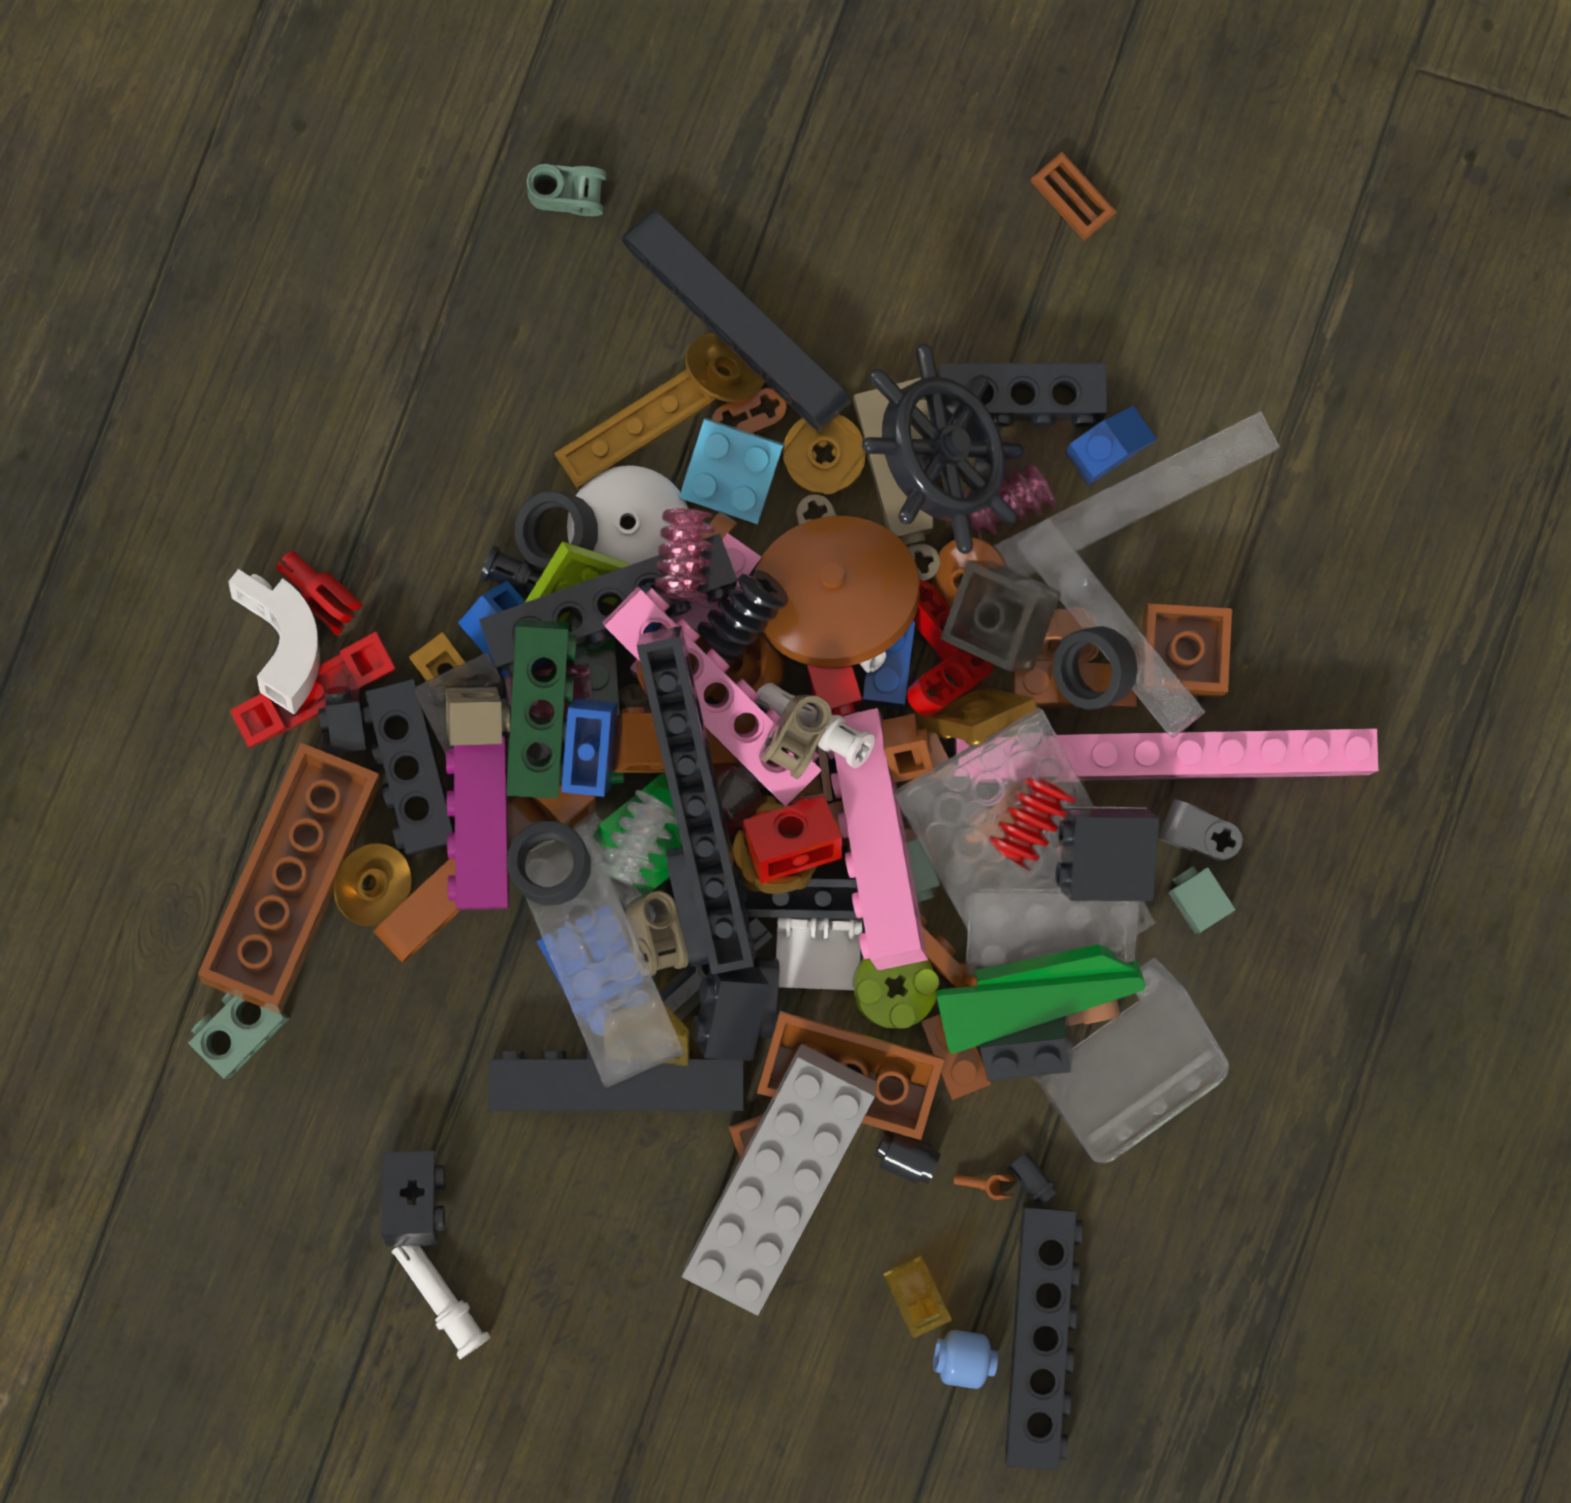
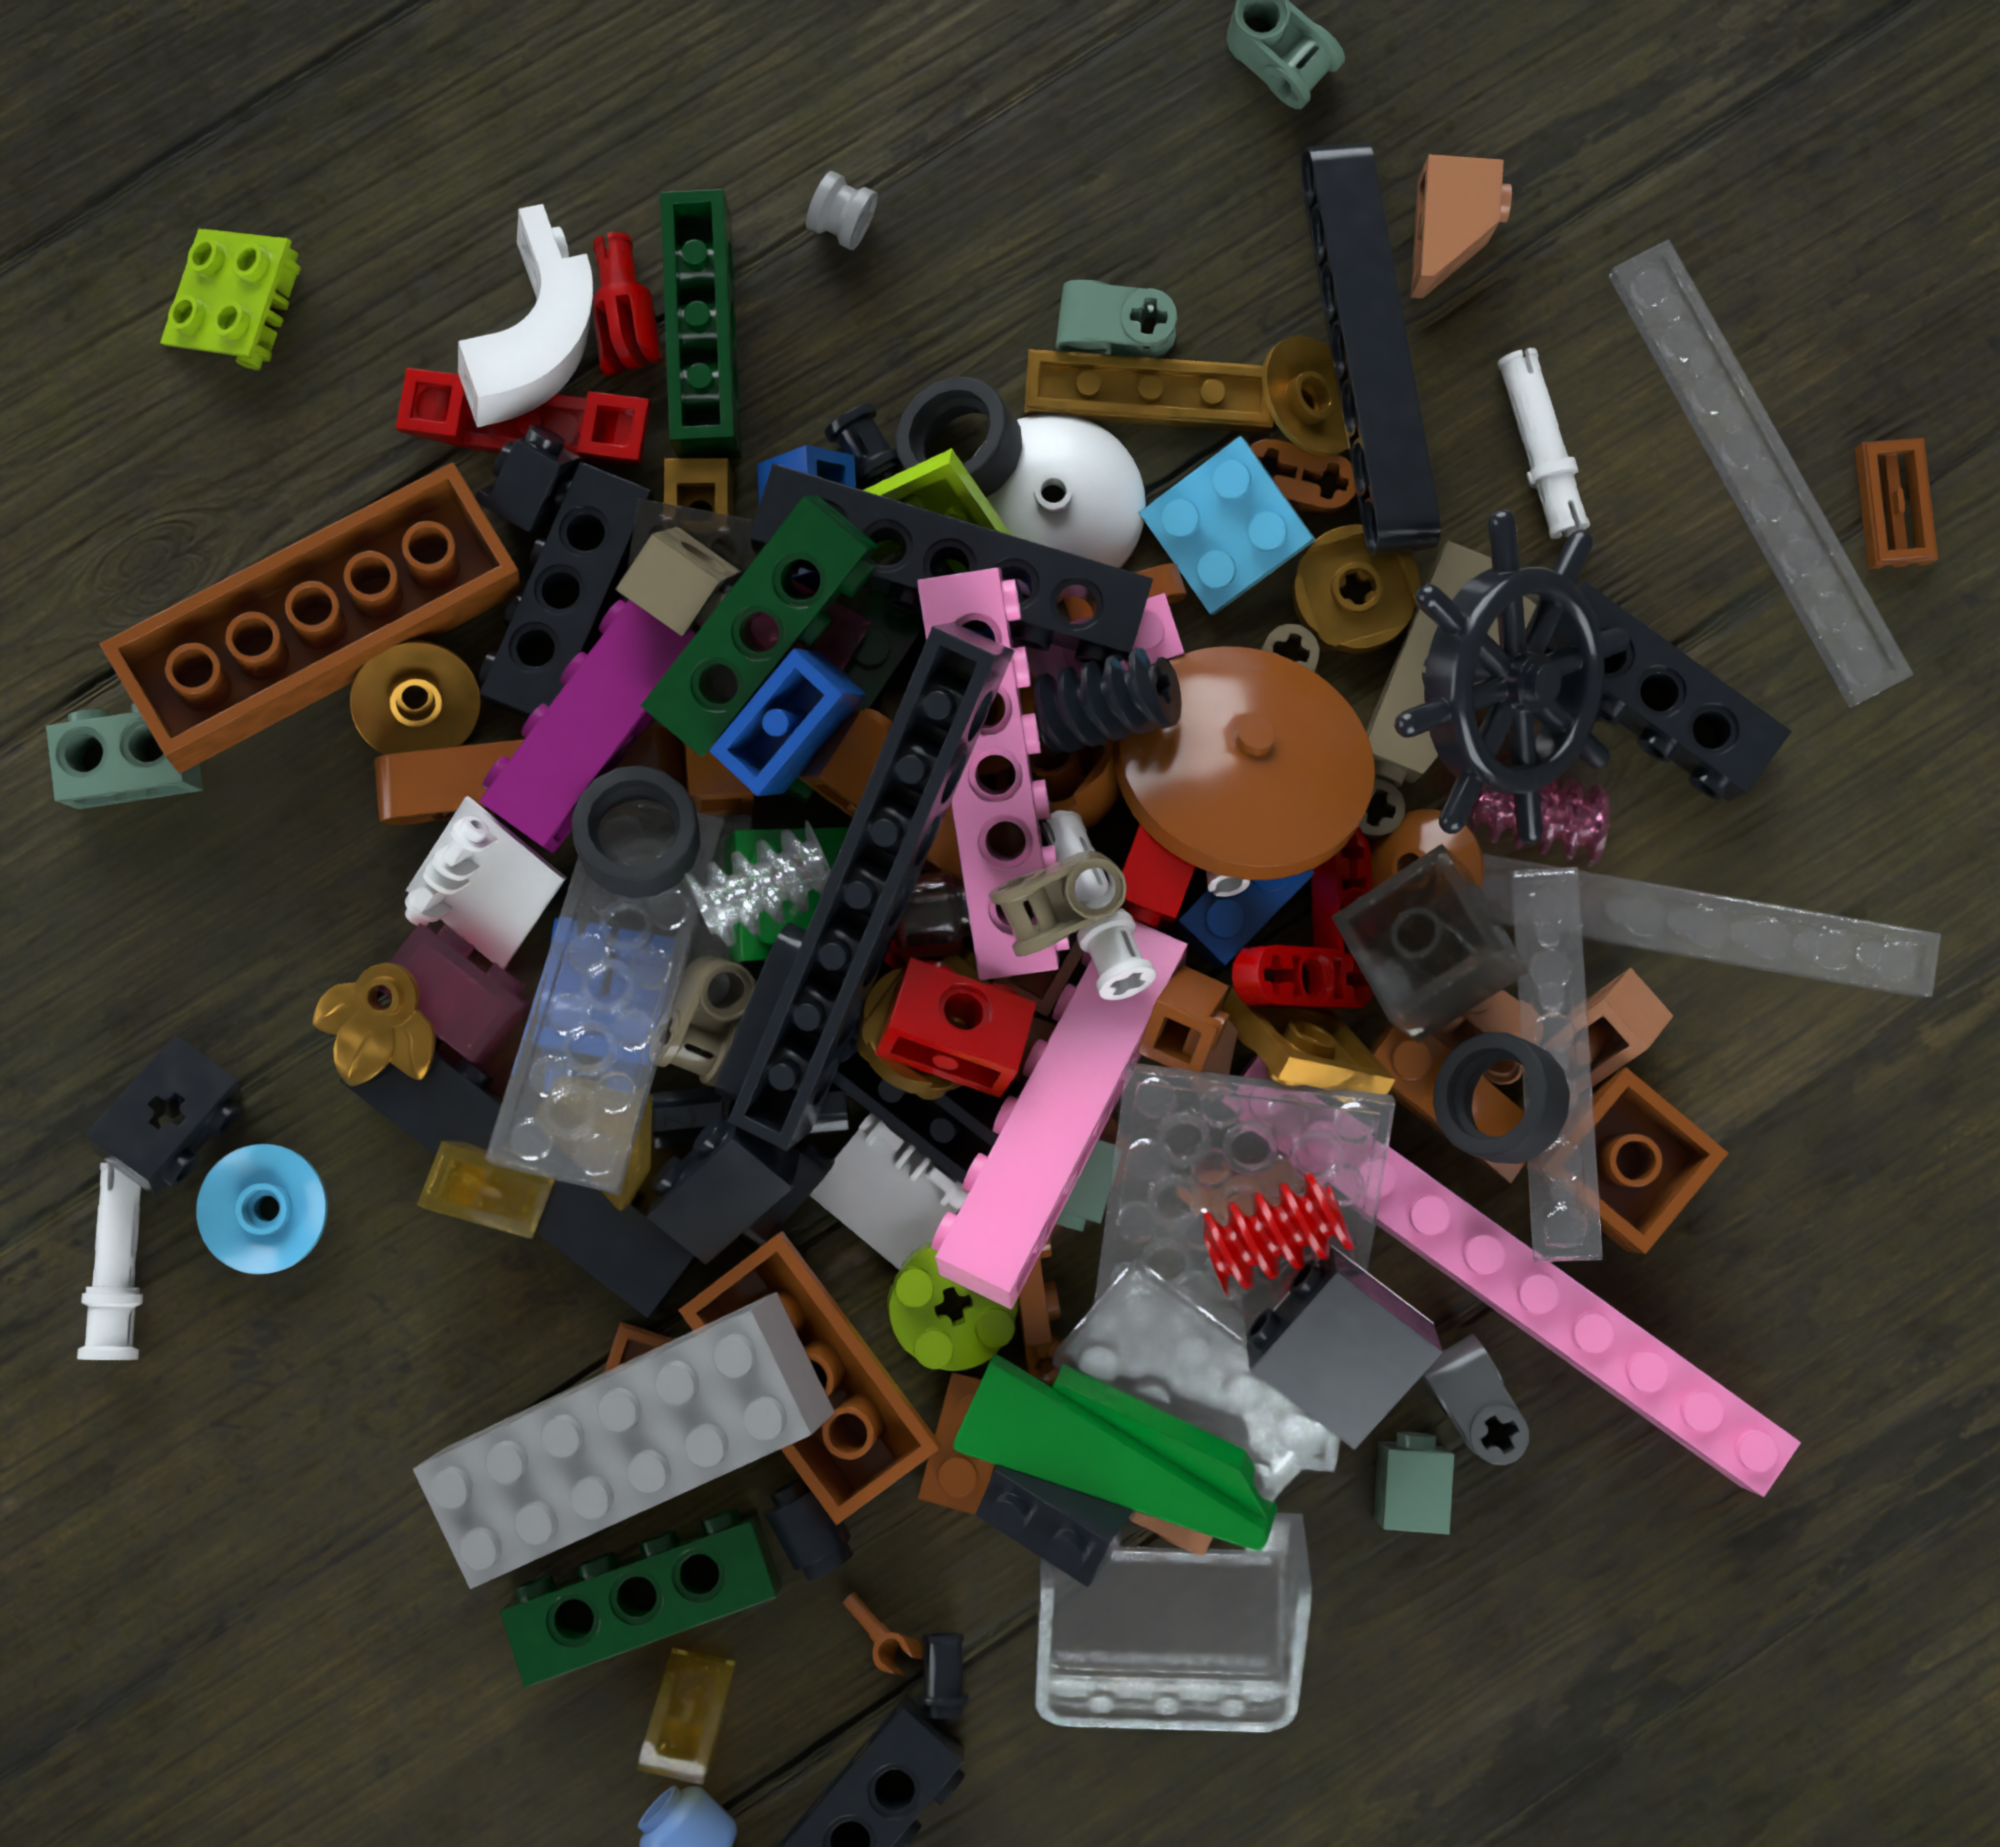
camera: 40 degrees right, 0 degrees up
clear pink piece [655,508,715,601] -> none
blue slope [1065,406,1157,486] -> none
none -> lime hinge [160,228,301,371]
none -> medium azure dish [196,1144,328,1274]
none -> pearl gold plate [312,963,436,1086]
none -> clear pink brick [378,923,533,1065]
none -> white hinge [405,796,567,970]
none -> clear yellow slope [417,1141,556,1239]
none -> dark green brick [499,1507,782,1688]
none -> dark green brick [660,189,742,459]
none -> light grey wheel [805,171,878,250]
none -> sand green piece [1055,279,1177,358]
none -> nougat slope [1410,154,1512,299]
none -> white pin [1497,348,1590,539]
none -> nougat slope [1523,967,1673,1103]
none -> clear plate [1608,239,1914,708]

